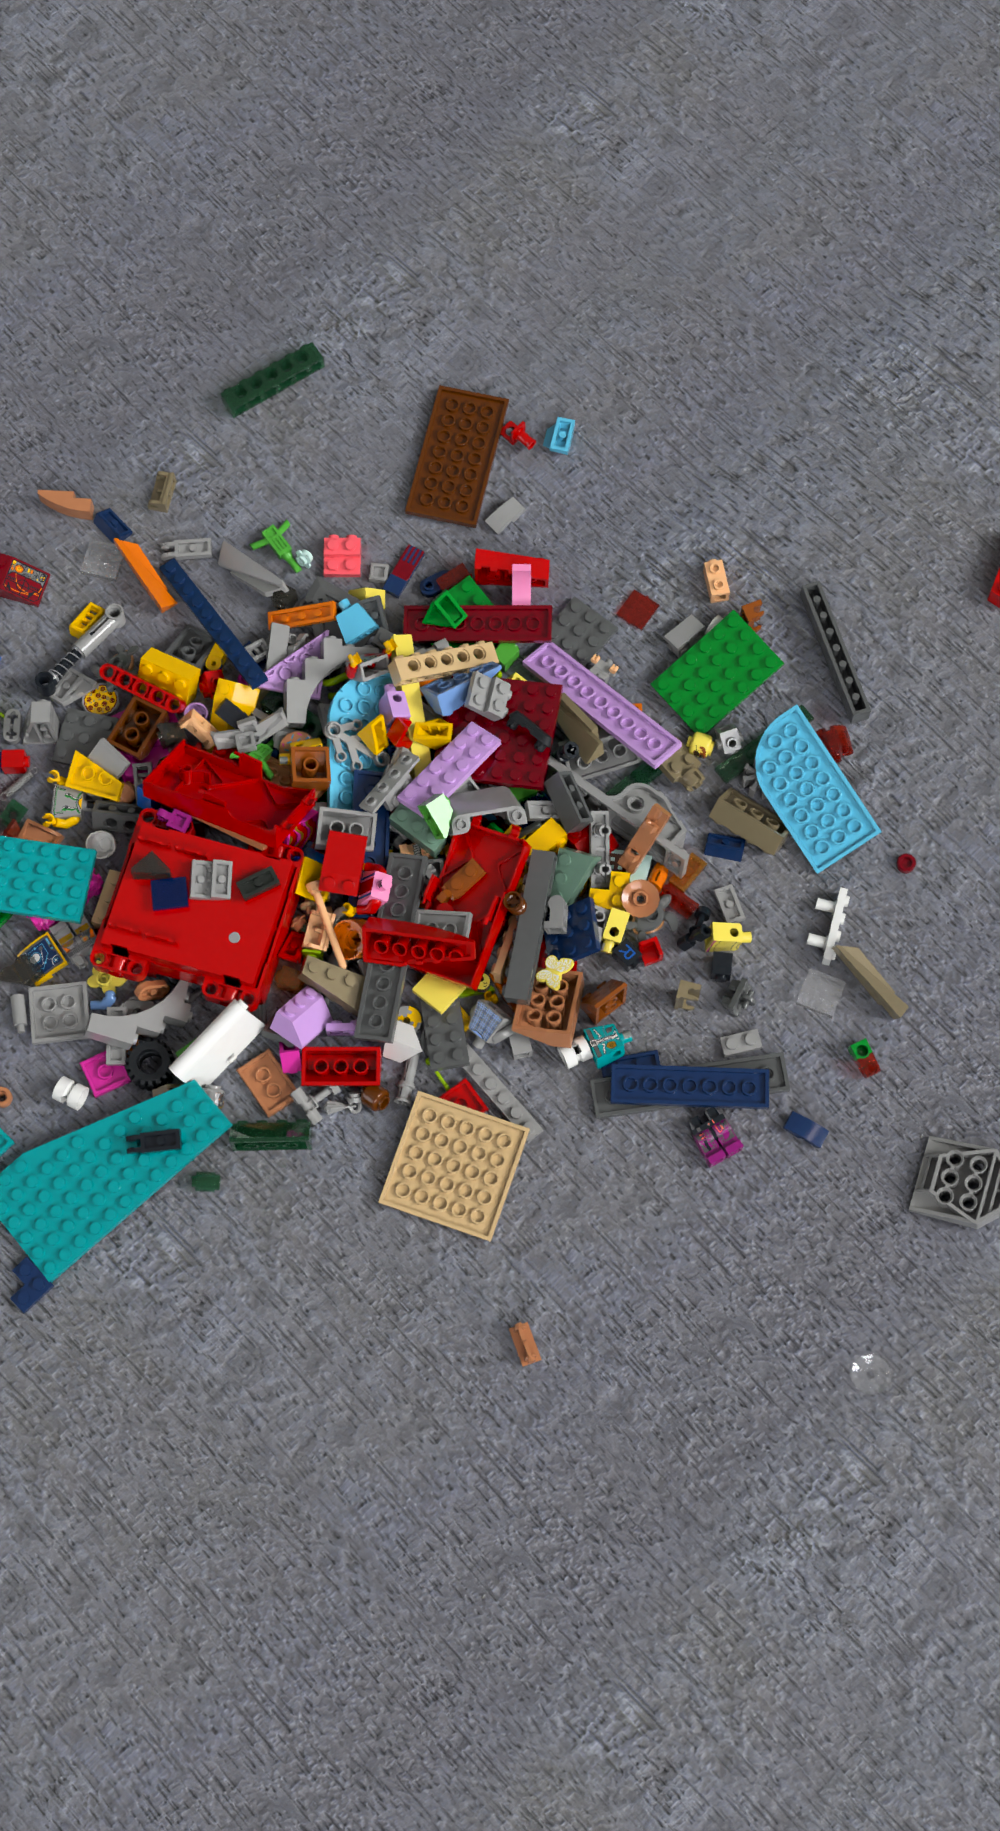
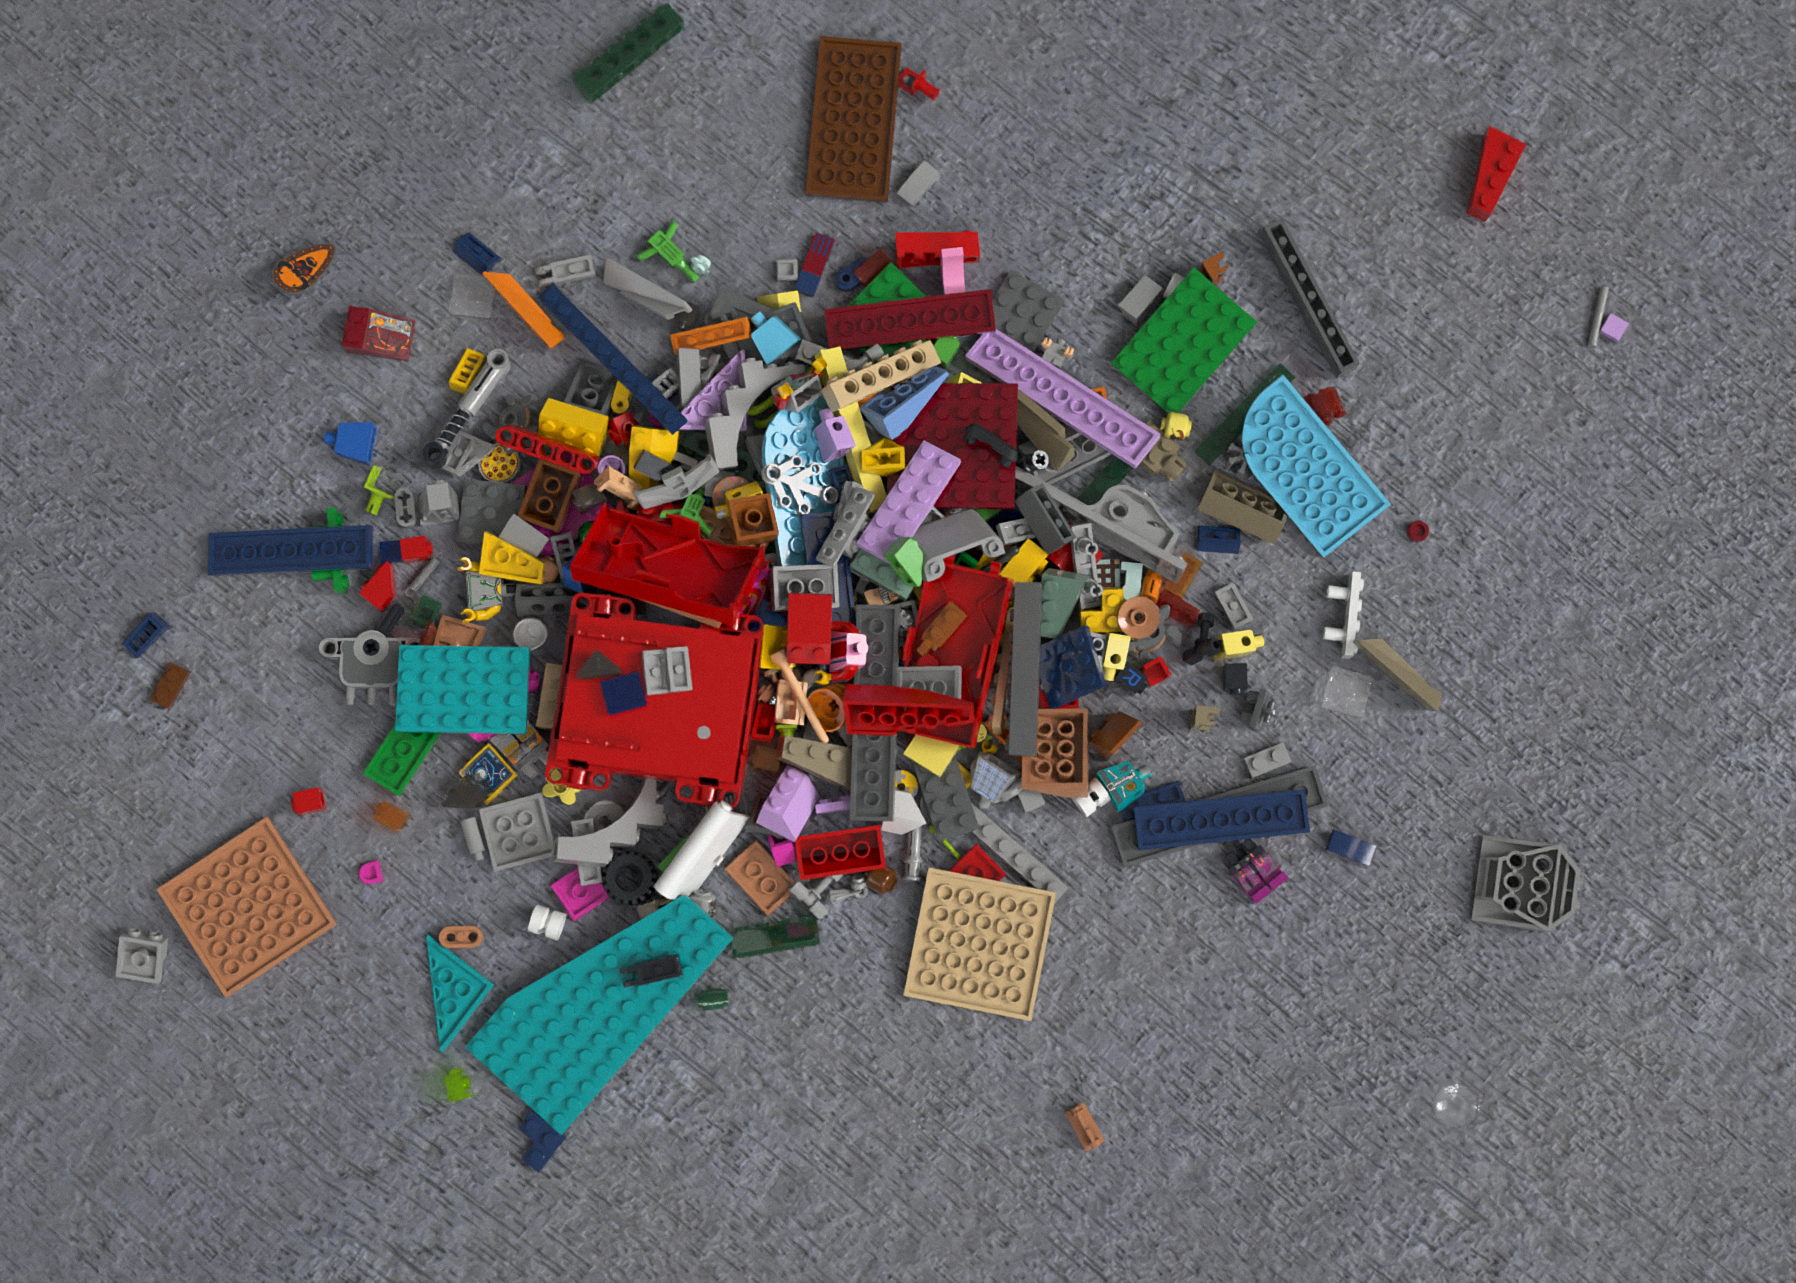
camera: 15 degrees left, 10 degrees up
nougat slope [37,490,94,520] -> none
medium blue arm [90,990,116,1010] -> none
nougat plate [134,980,170,1001] -> none
dark tan hinge [148,471,177,513] -> none
magenta plate [156,808,192,833] -> none
light grey plate [235,731,257,753] -> none
pearl dark grey plate [236,866,281,901] -> none
coral plate [324,534,361,577] -> none
yellow slope [357,714,389,755] -> none
red panel [386,717,413,749] -> none
green slope [422,589,468,629] -> none
light grey plate [464,671,512,722] -> none
reddish brown wheel [503,891,527,916] -> none
light yellow animal [536,955,574,991] -> none
medium azure slope [543,417,575,455] -> none
light grey leg [544,895,568,934] -> none
clear red piece [616,590,660,631] -> none
nougat hinge [617,803,672,875] -> none
light nougat brick [703,559,730,603] -> none
light grey brick [715,724,743,755] -> none
leg [847,1038,880,1079] -> none

